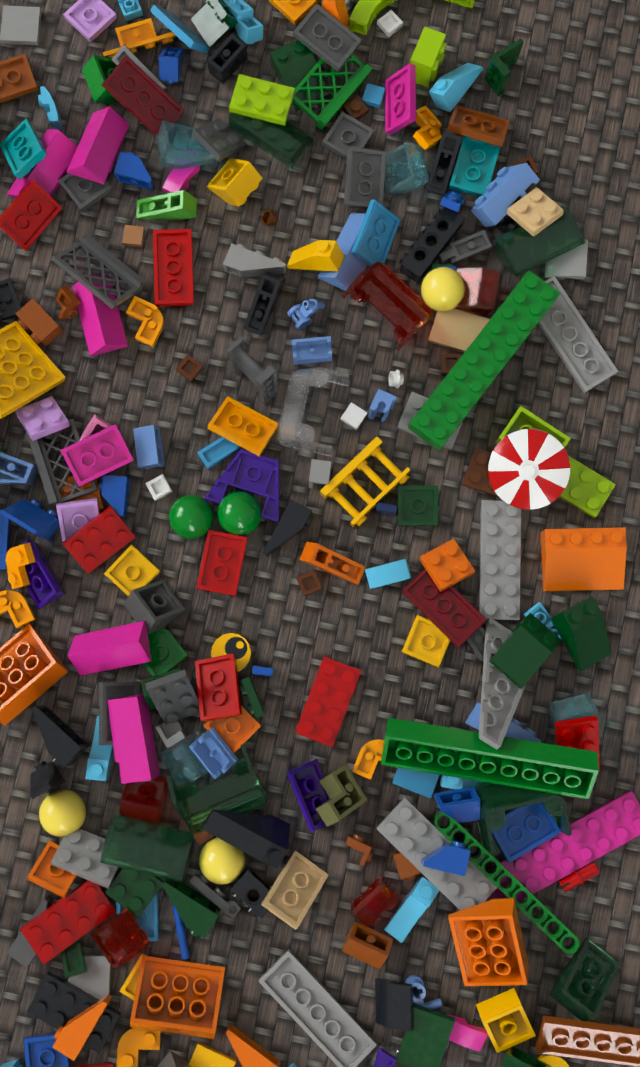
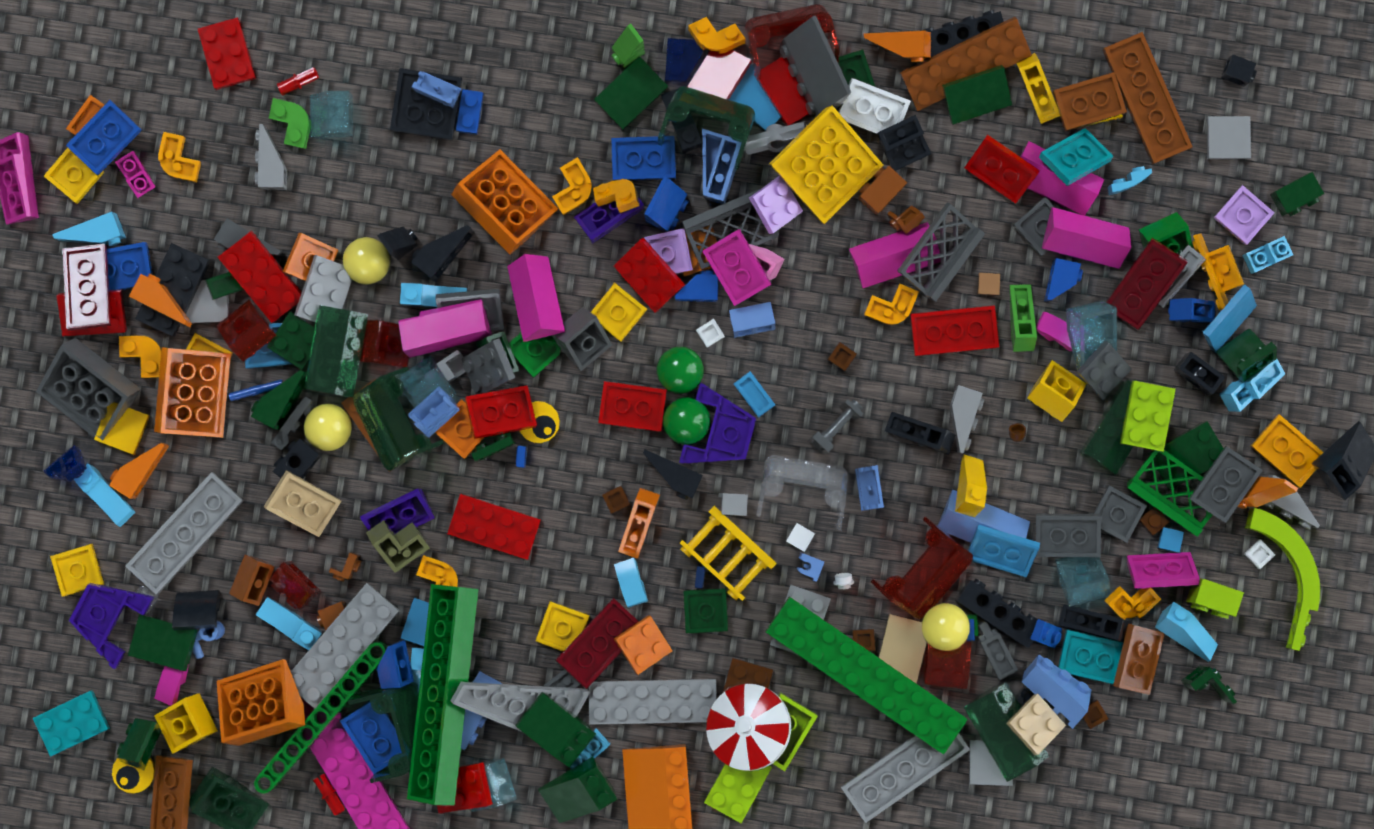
camera: 90 degrees right, 5 degrees up
black wedge [202,809,290,869] -> none
light orange plate [208,396,279,456] -> none
medium blue piece [287,299,325,330] -> none
blue slope [421,841,470,876] -> none

